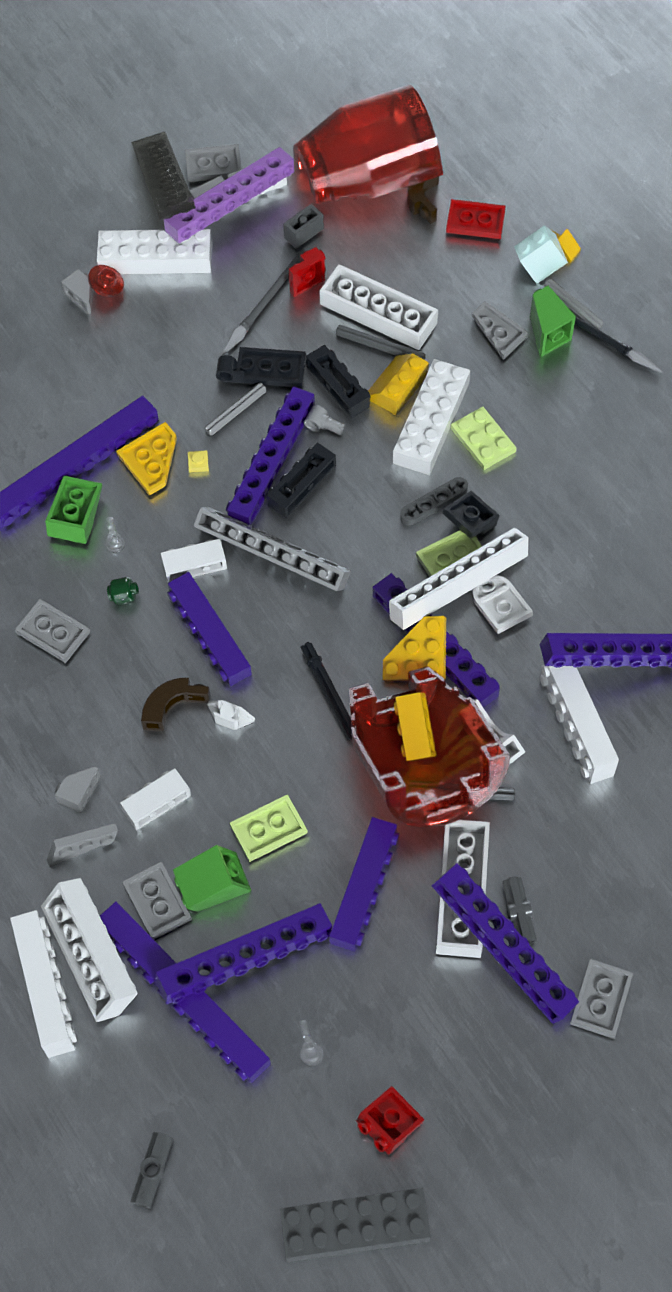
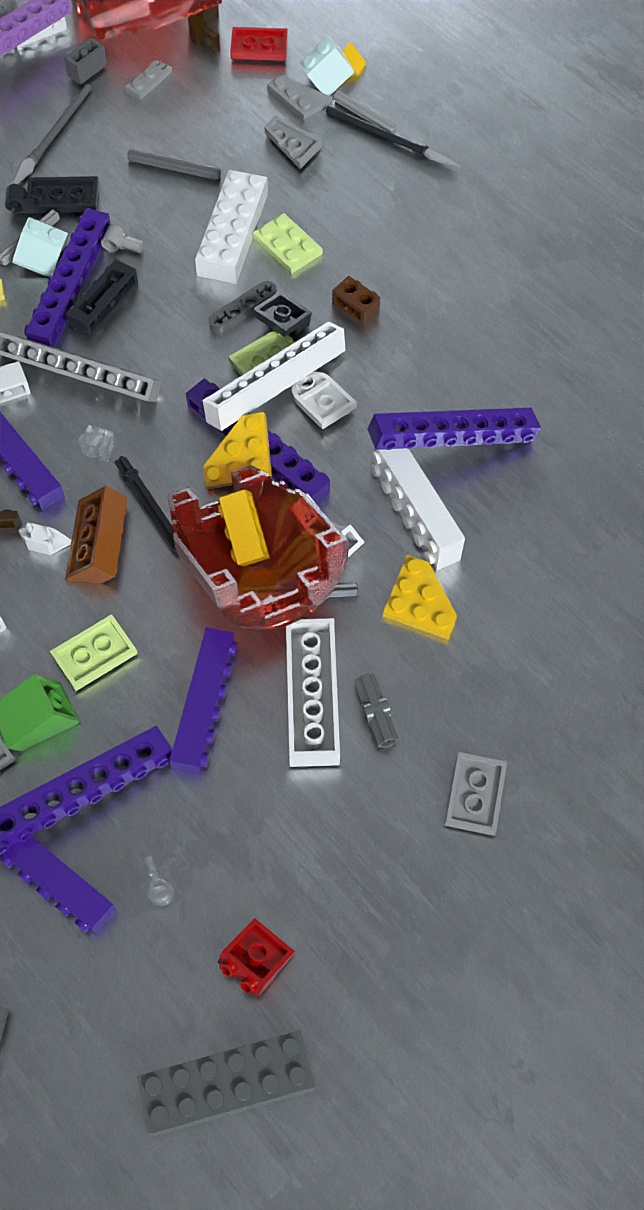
camera: 10 degrees left, 0 degrees up
red plate [289,247,326,297] -> none
black brick [306,344,371,418] -> none
white brick [320,264,438,350] -> none
yellow slope [368,353,429,415] -> none
dark purple brick [431,863,579,1024] -> none
bright green slope [530,285,576,357] -> none
none -> light aqua slope [12,217,68,278]
none -> dark orange slope [65,486,127,583]
none -> clear brick [79,425,116,462]
none -> light grey hinge [125,59,172,101]
none -> light grey wing [267,75,332,121]
none -> reddish brown brick [332,276,380,326]
none -> yellow plate [383,555,457,640]

